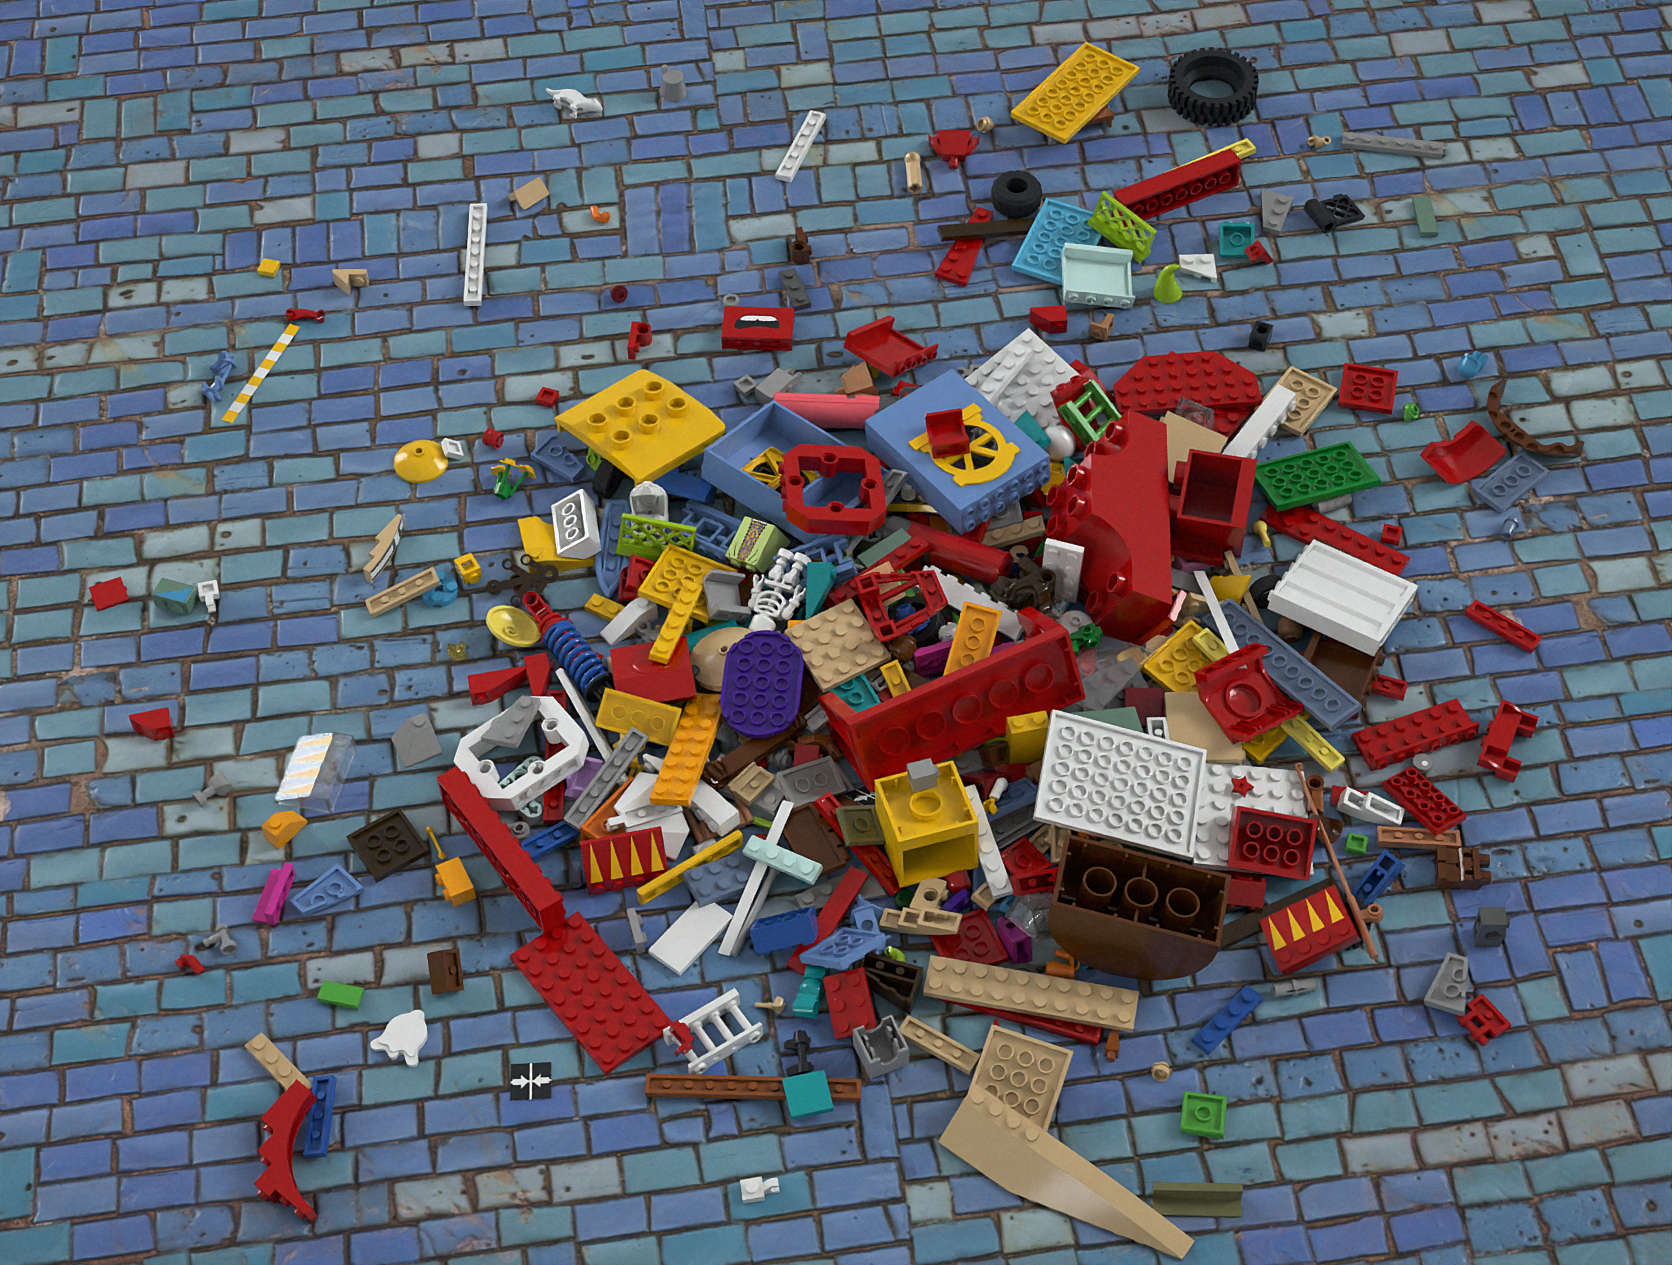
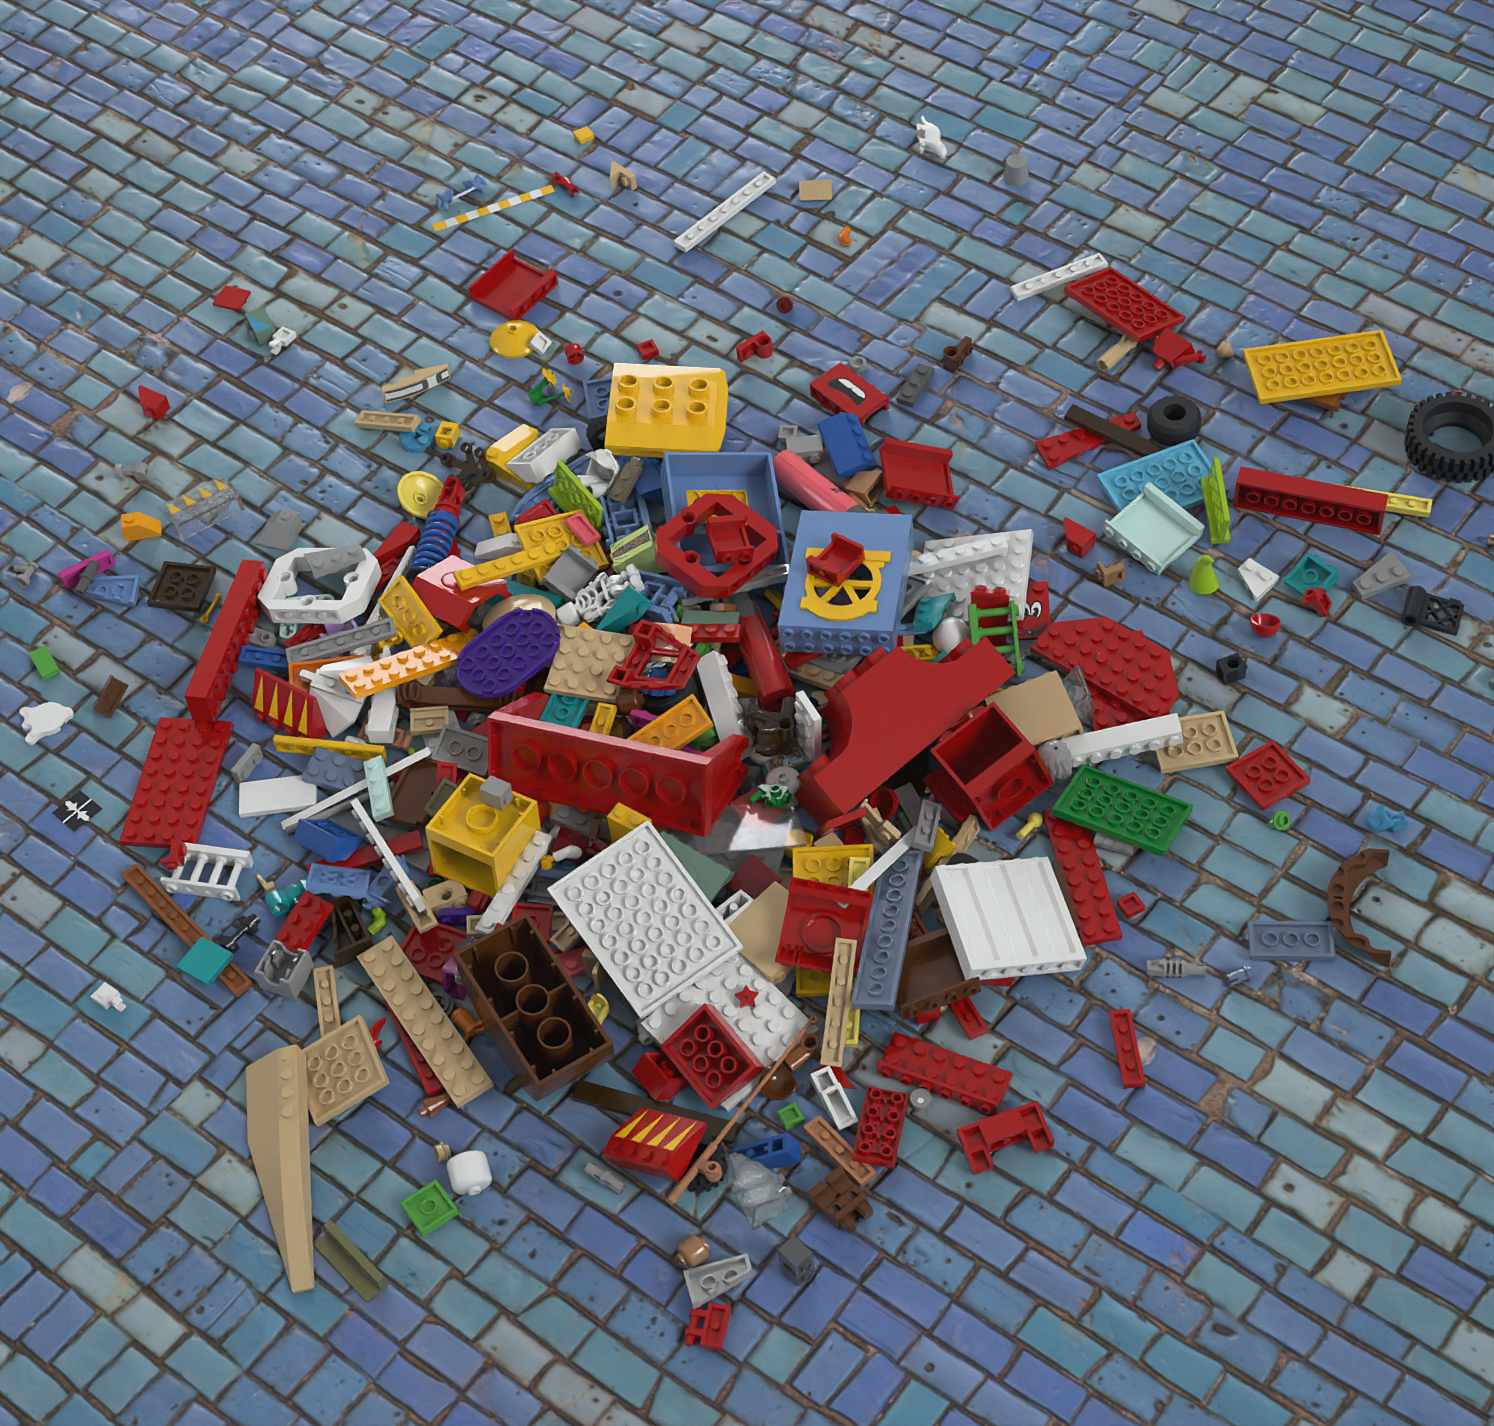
camera: 50 degrees right, 0 degrees up
light orange brick [435,856,476,908] -> none
clear yellow plant [447,641,467,661] -> none
red slope [467,666,528,706] -> none
blue plate [1192,985,1263,1055] -> none
red panel [1420,420,1507,484] -> none
none -> dark grey pin [74,560,100,596]
none -> white plate [350,798,426,912]
none -> white head [446,1150,492,1196]
none -> red panel [468,249,559,320]
none -> coral tile [564,512,601,547]
none -> dark tan hinge [608,456,643,504]
none -> medium nougat head [676,1235,710,1268]
none -> red panel [705,514,755,564]
none -> dark orange tile [710,603,737,612]
none -> clear piece [725,1152,792,1230]
none -> blue slope [817,412,877,479]
none -> tan plate [820,938,857,1067]
none -> light grey plate [912,799,942,853]
none -> red plate [1063,267,1186,343]
none -> light grey hinge [1146,959,1206,978]
none -> red piece [1250,613,1281,638]

